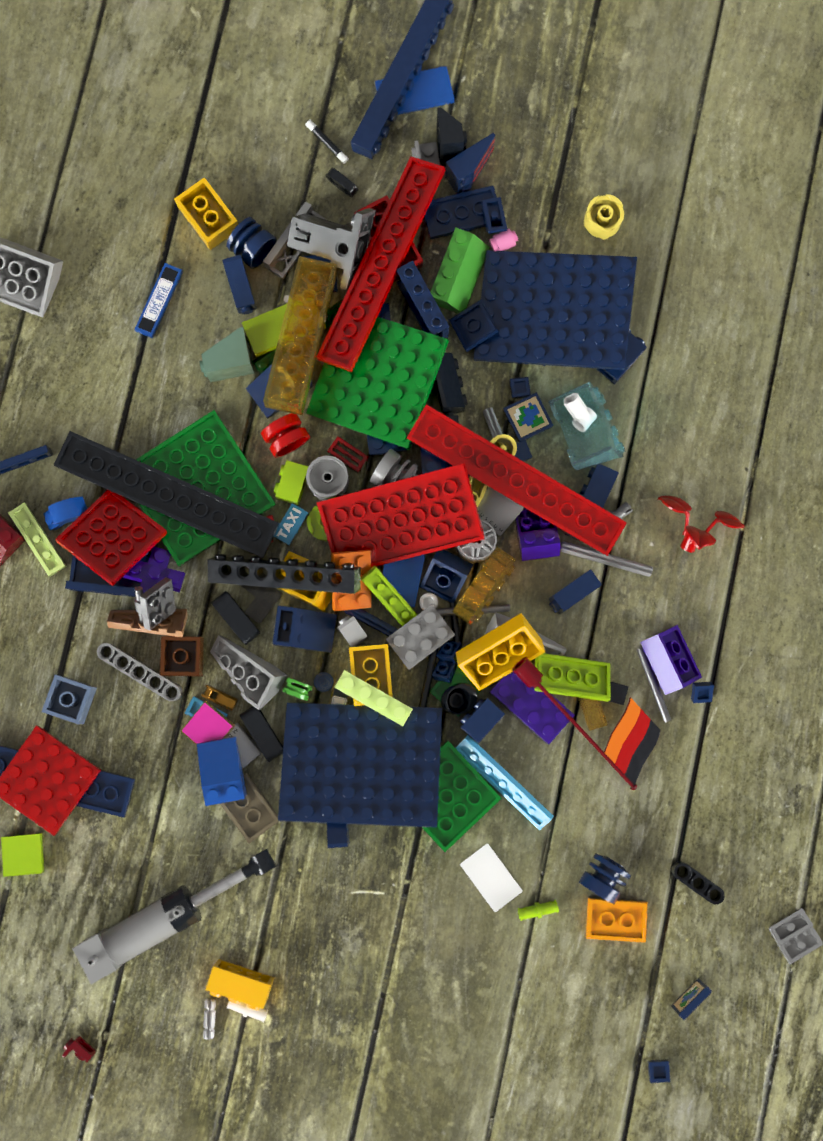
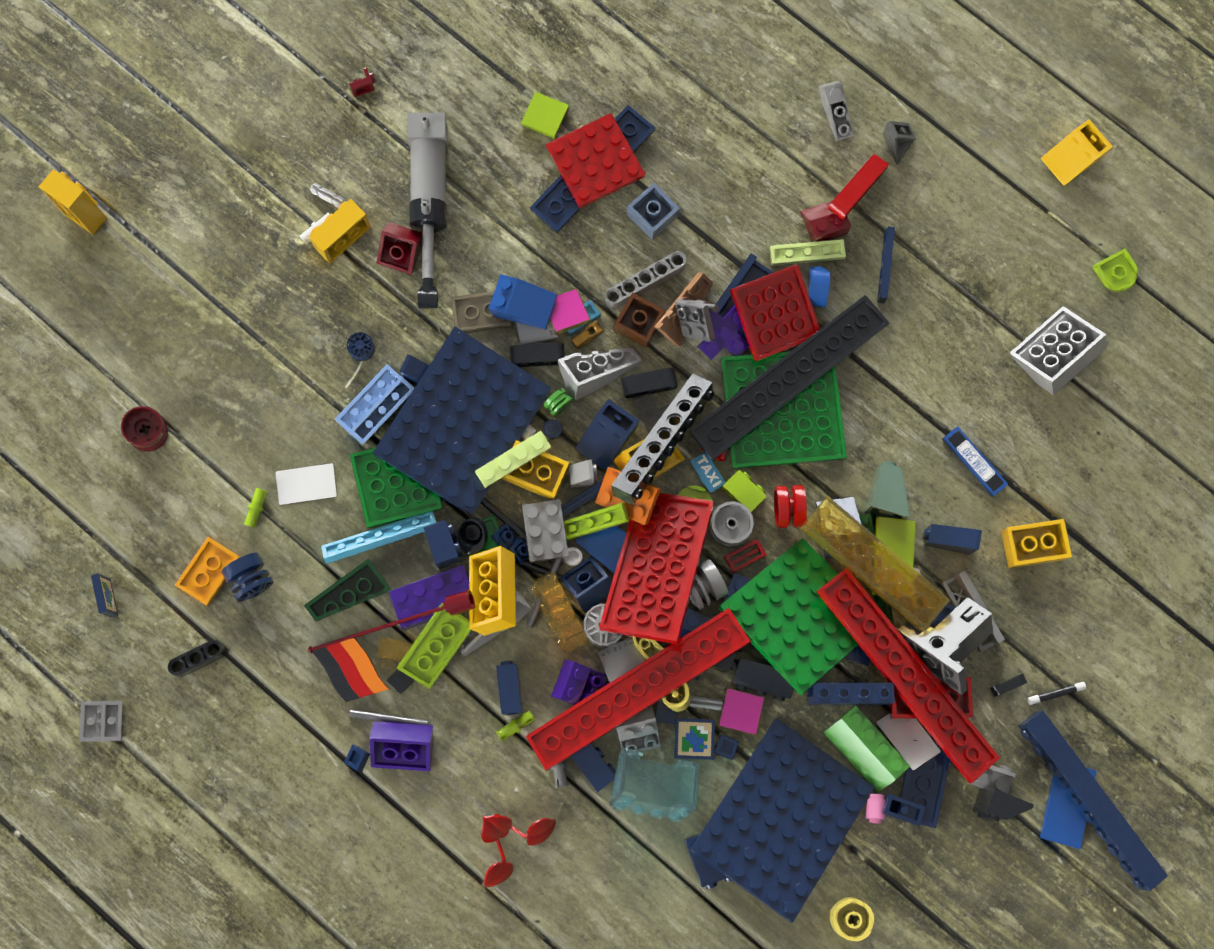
camera: 115 degrees right, 5 degrees down
dark blue wheel [226,217,277,269] -> none
dark blue slope [445,132,496,194] -> none
dark blue tile [449,300,499,352] -> none
light grey axle [560,541,653,577] -> none
white piece [563,393,597,432] -> none
dark blue plate [648,1059,670,1083] -> none
none -> dark red wheel [121,406,168,452]
none -> dark green wedge [304,558,392,622]
none -> light blue brick [335,364,414,445]
none -> dark blue wheel [346,332,375,362]
none -> dark red slope [376,222,422,275]
none -> lime pin [495,710,535,742]
none -> light grey slope [616,705,661,756]
none -> dark pink tile [718,688,765,736]
none -> white sticker [877,713,941,770]

